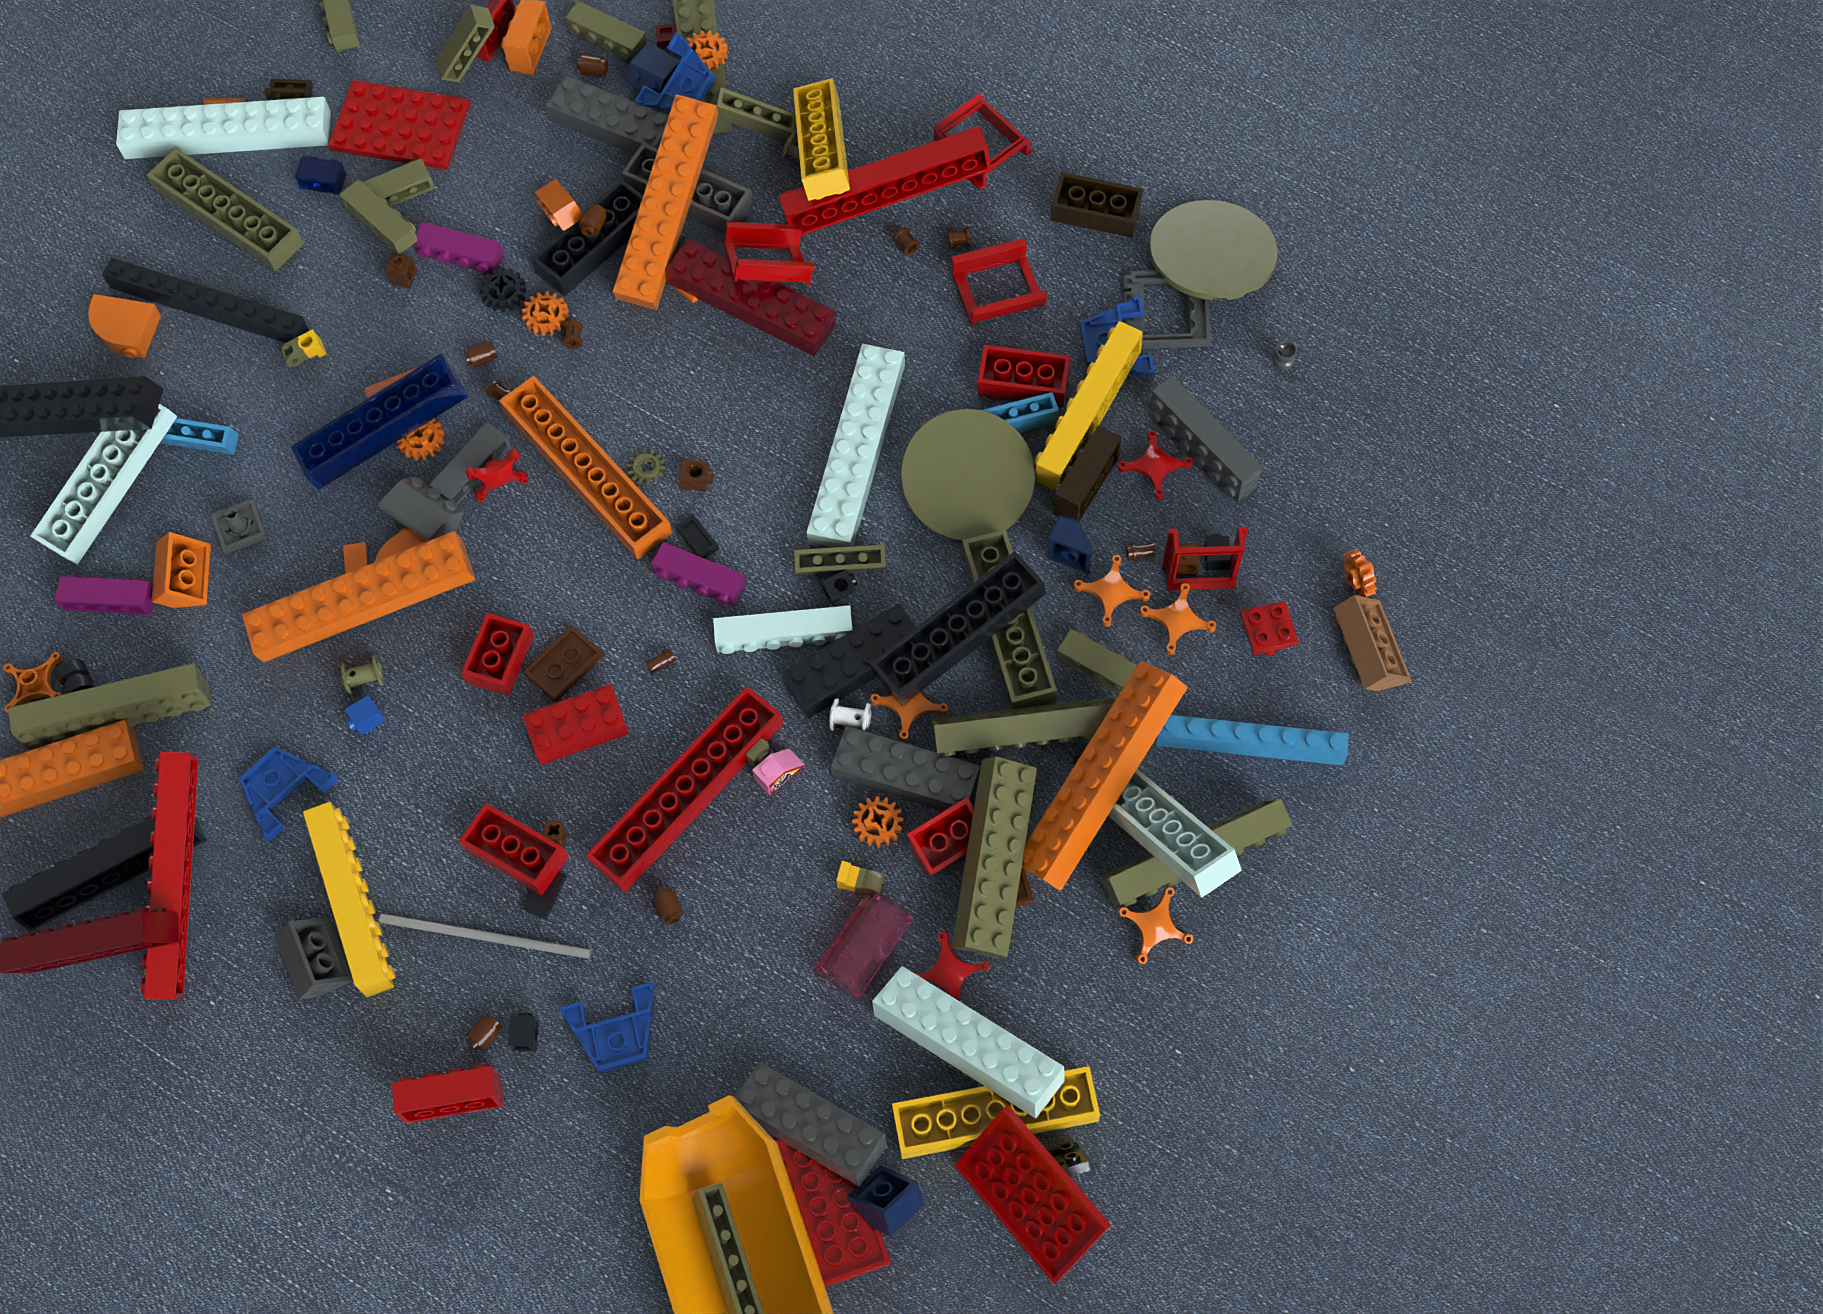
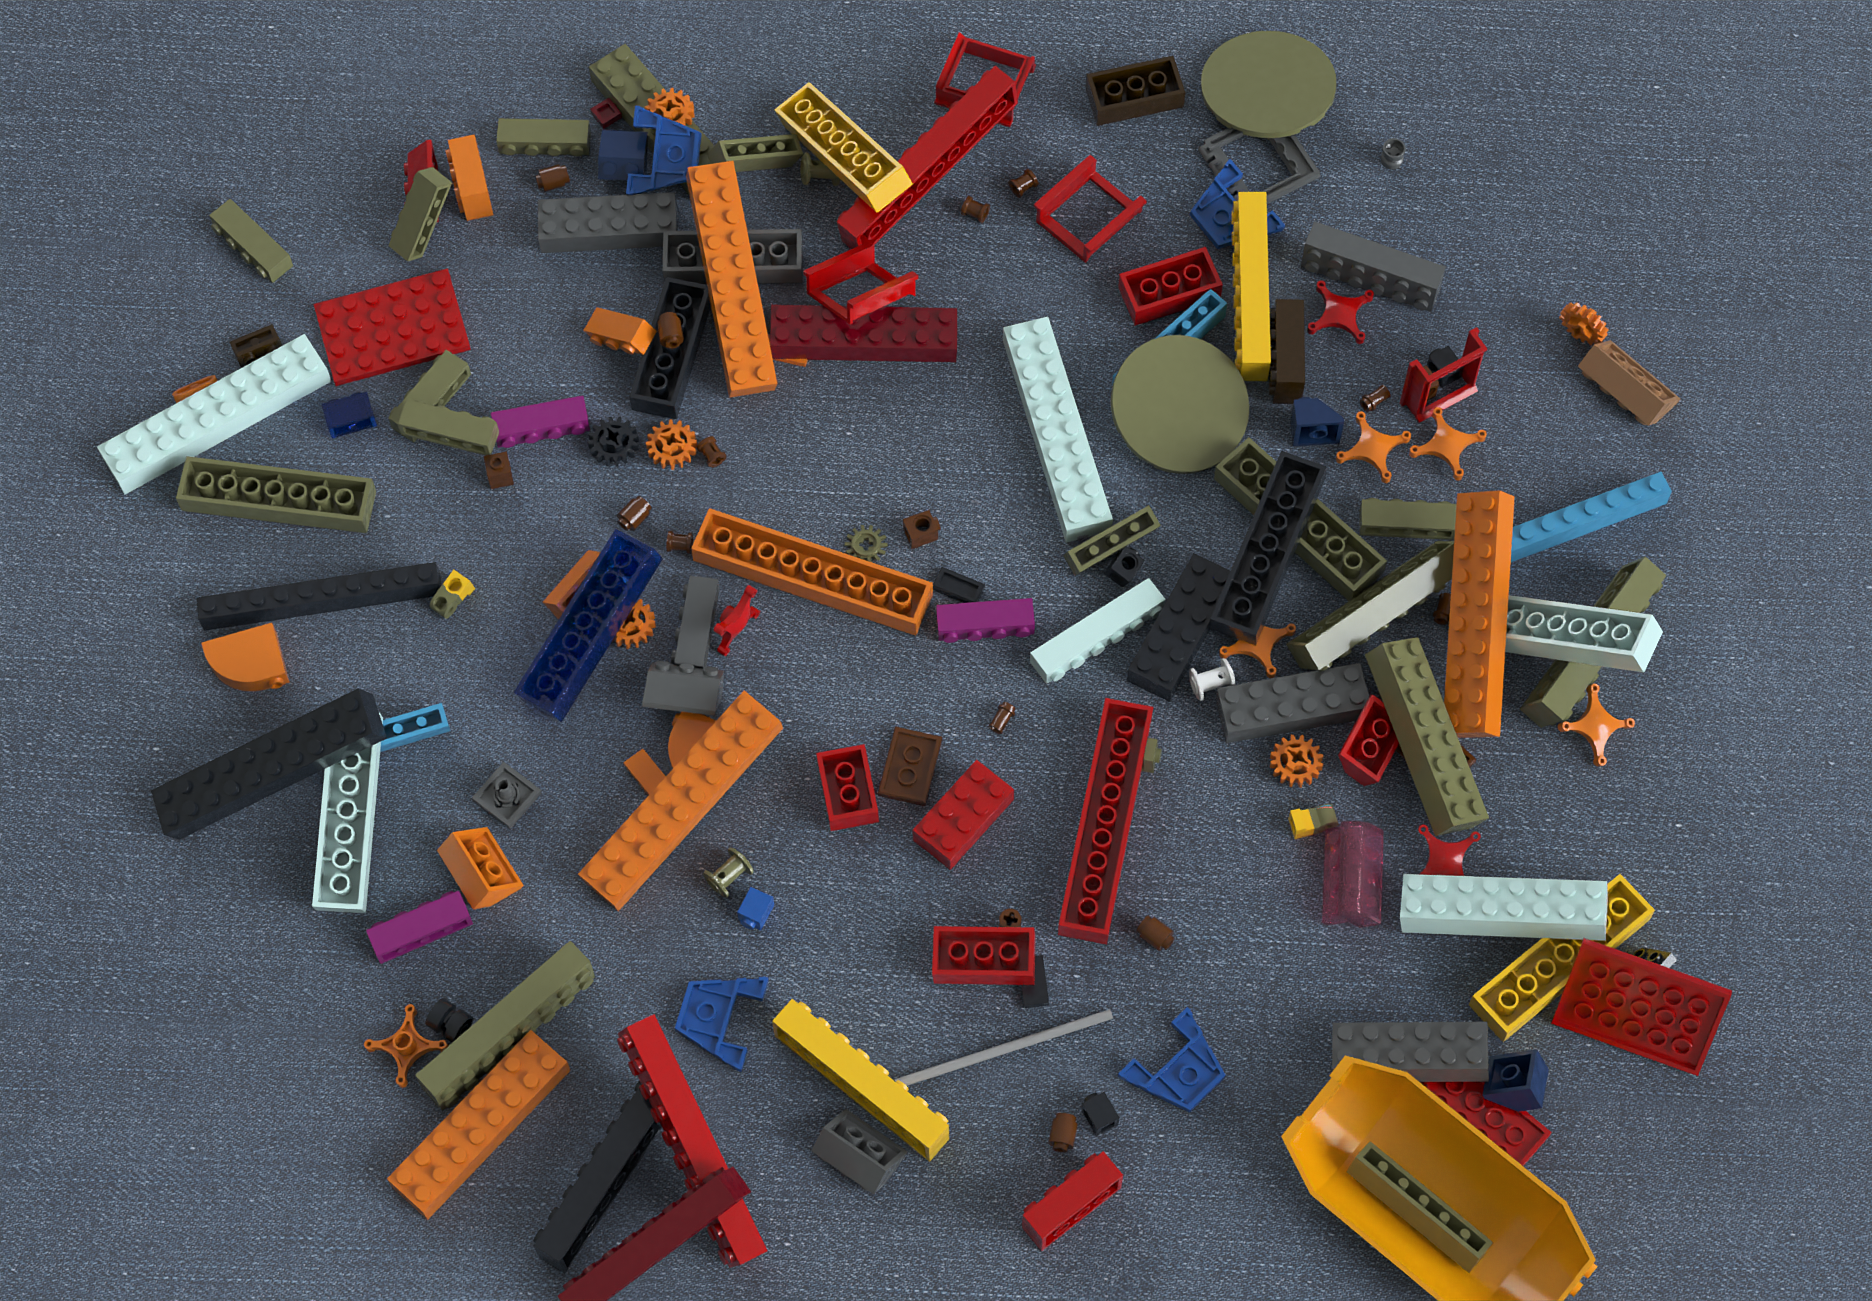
camera: 30 degrees left, 0 degrees up
bright pink slope [752,748,805,795] -> none
red plate [1240,601,1299,656] -> none

